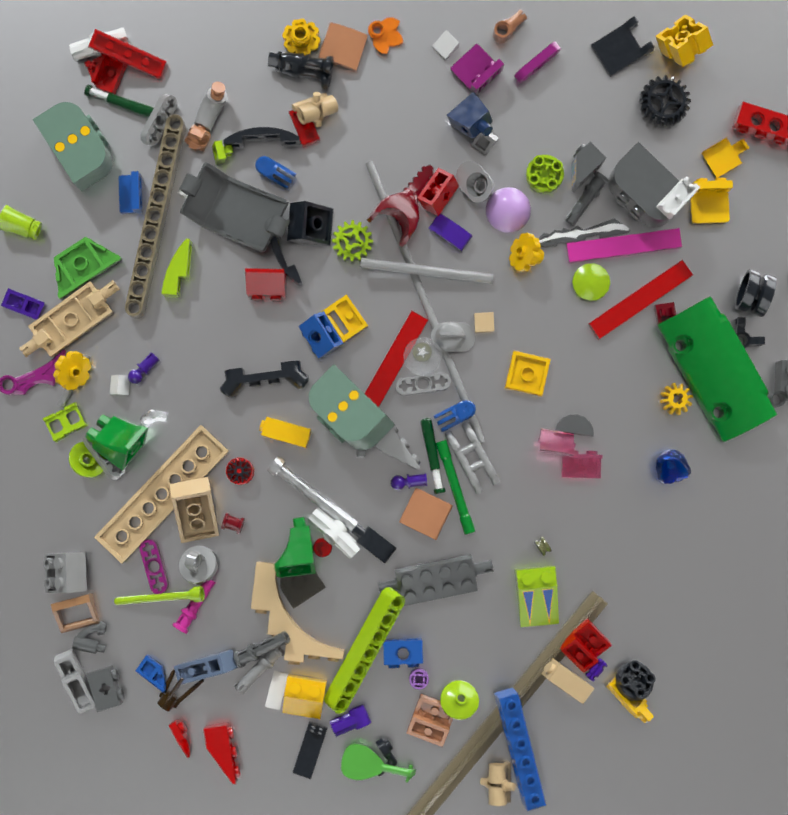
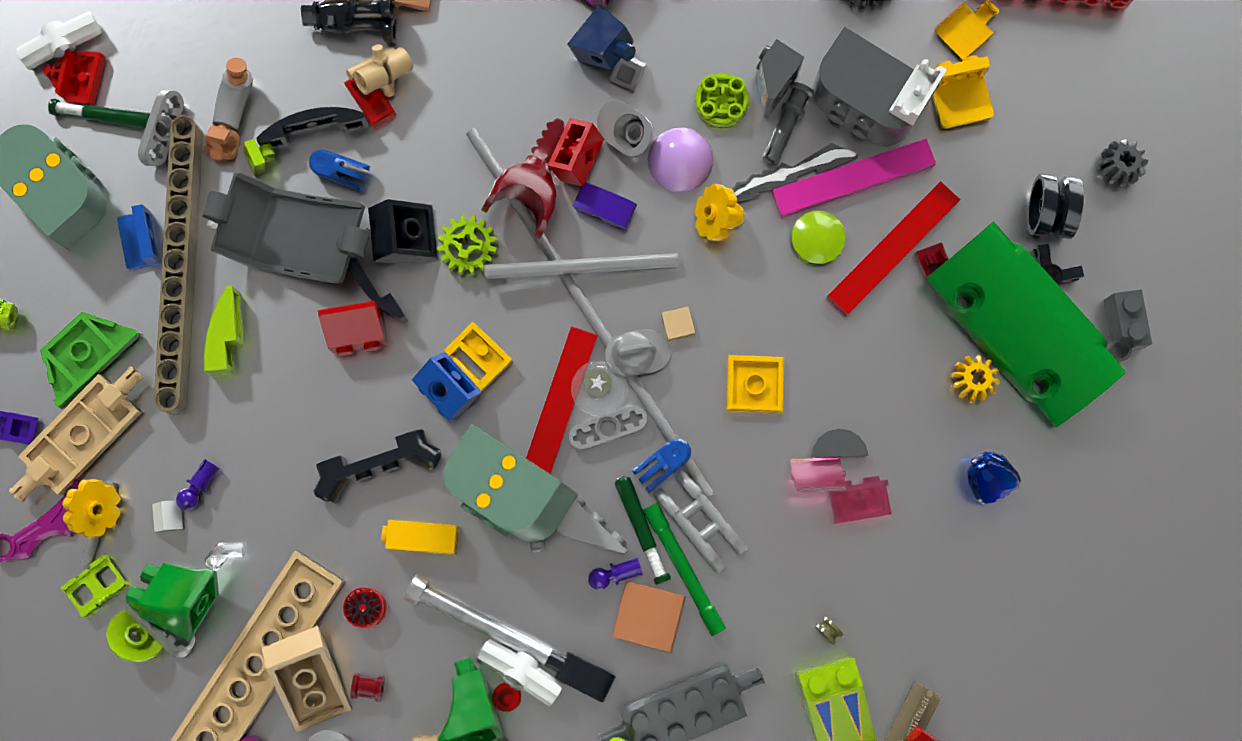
camera: 10 degrees left, 5 degrees down
red tile [88,29,167,79] -> none

